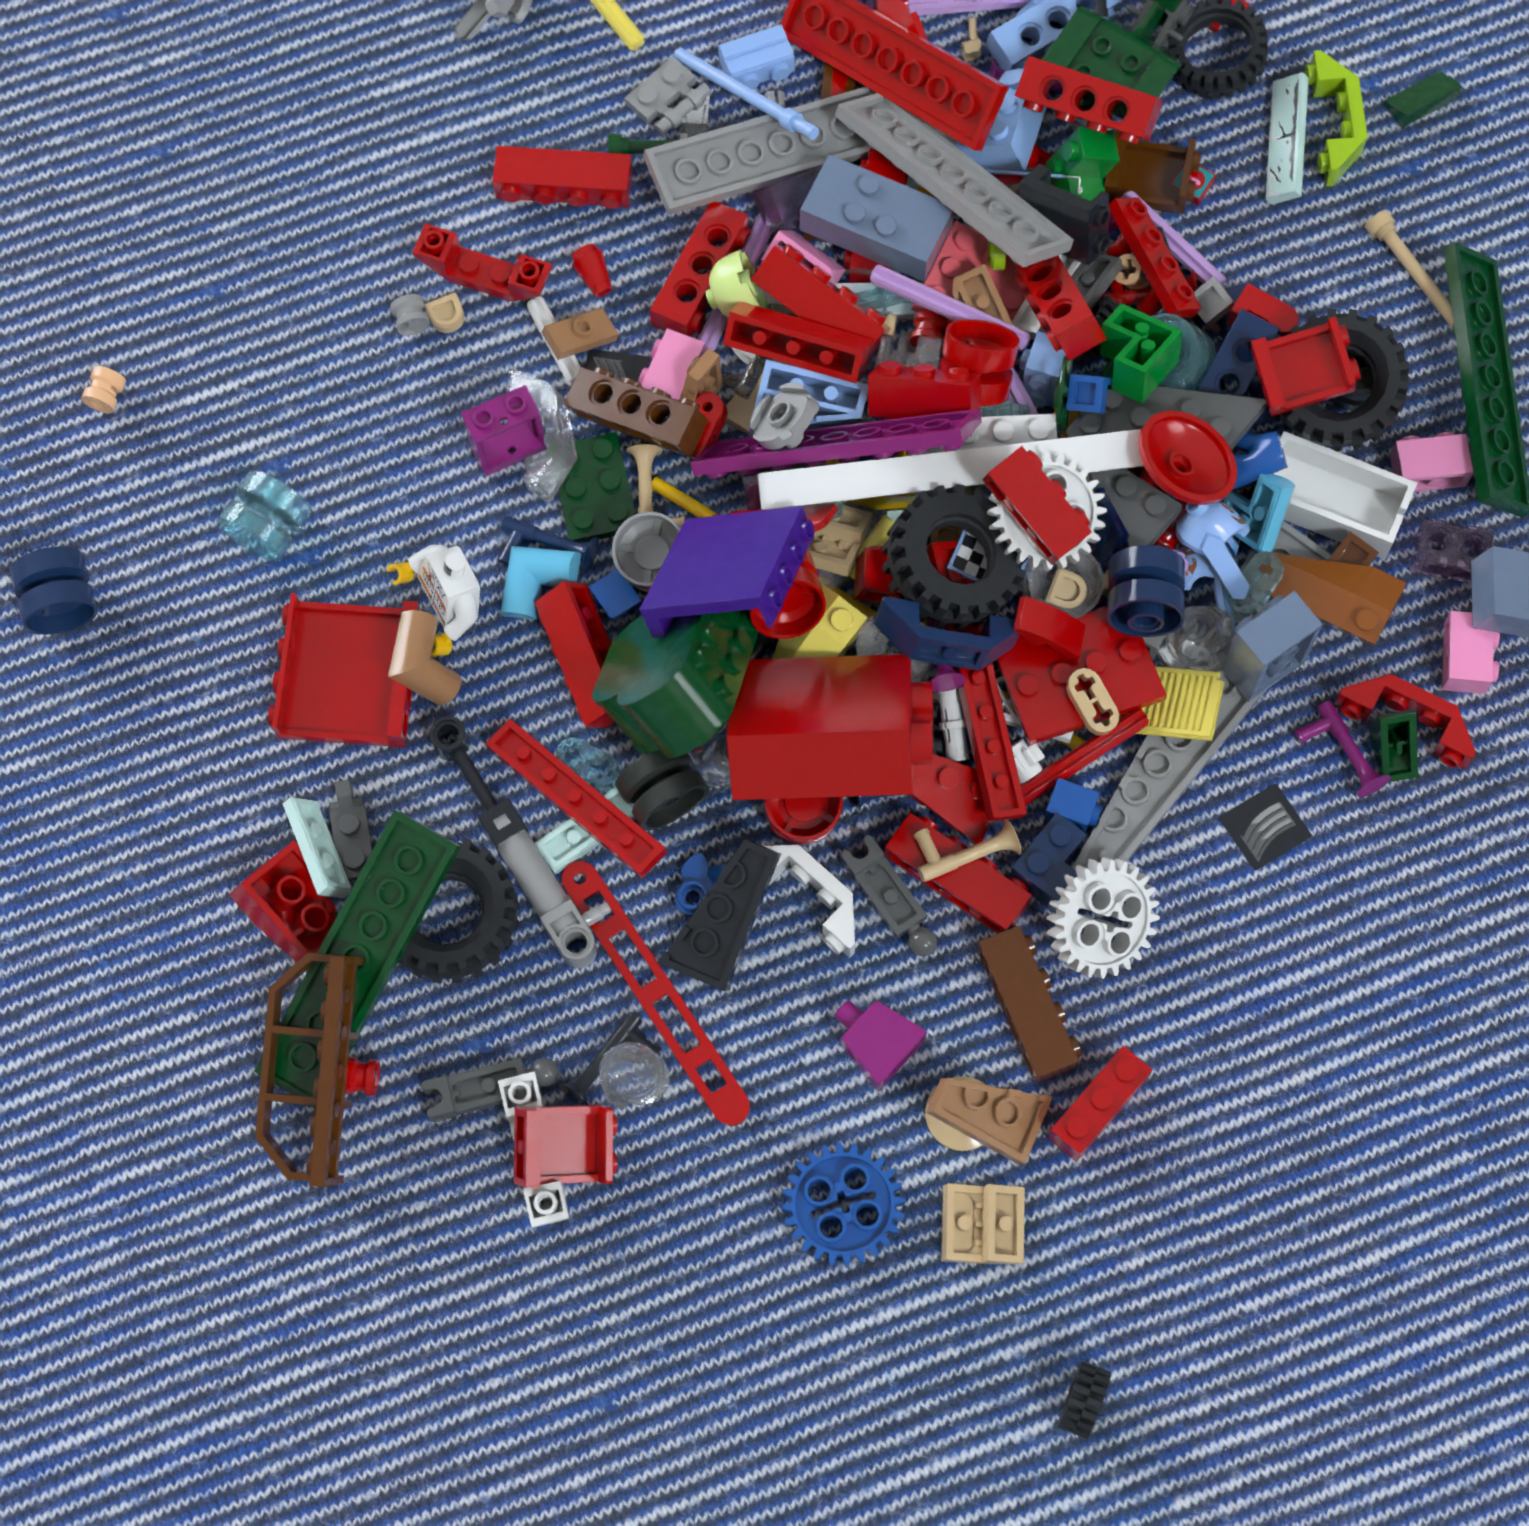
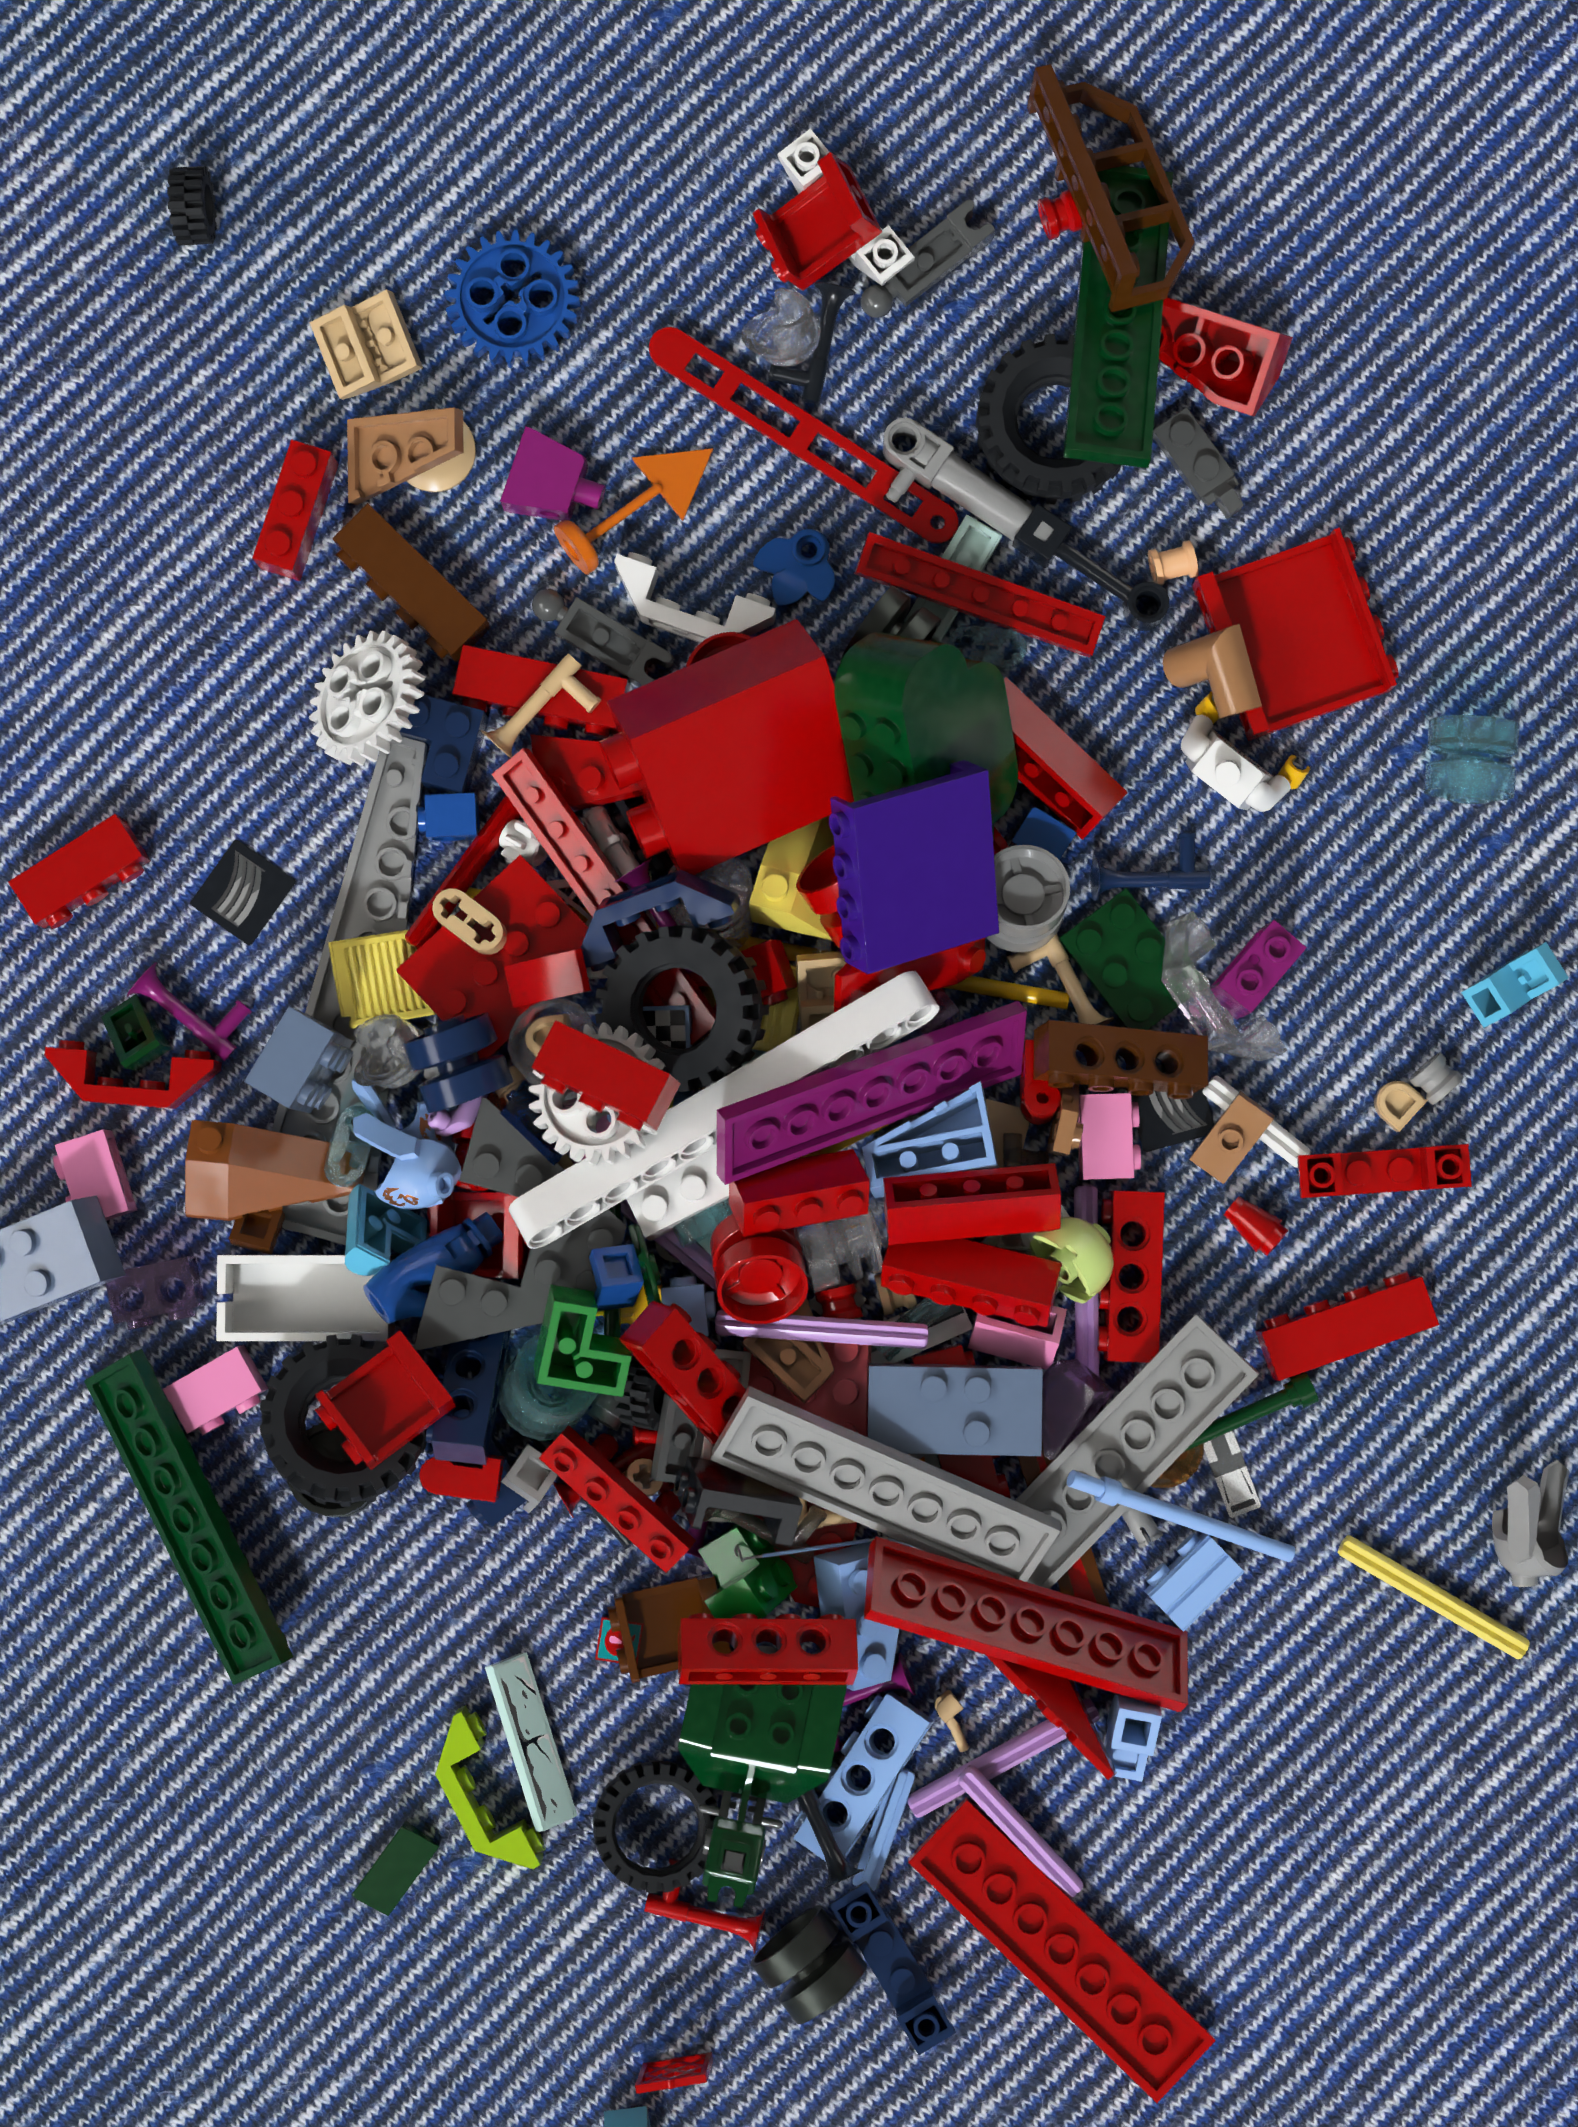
camera: 155 degrees right, 15 degrees up
light aqua tile [283,797,352,898] -> none
medium azure brick [500,546,581,620] -> none
light grey plate [625,56,712,135] -> none
black wing [658,839,781,991] -> none
light grey plate [750,382,819,450] -> none
lavender axle [1121,191,1226,285] -> none
red dish [1138,410,1237,505] -> none
tan piece [1365,210,1454,329] -> none
none -> red brick [8,814,151,929]
none -> orange piece [554,448,713,575]
none -> light nougat bush [1148,540,1199,586]
none -> medium azure brick [1461,942,1569,1028]

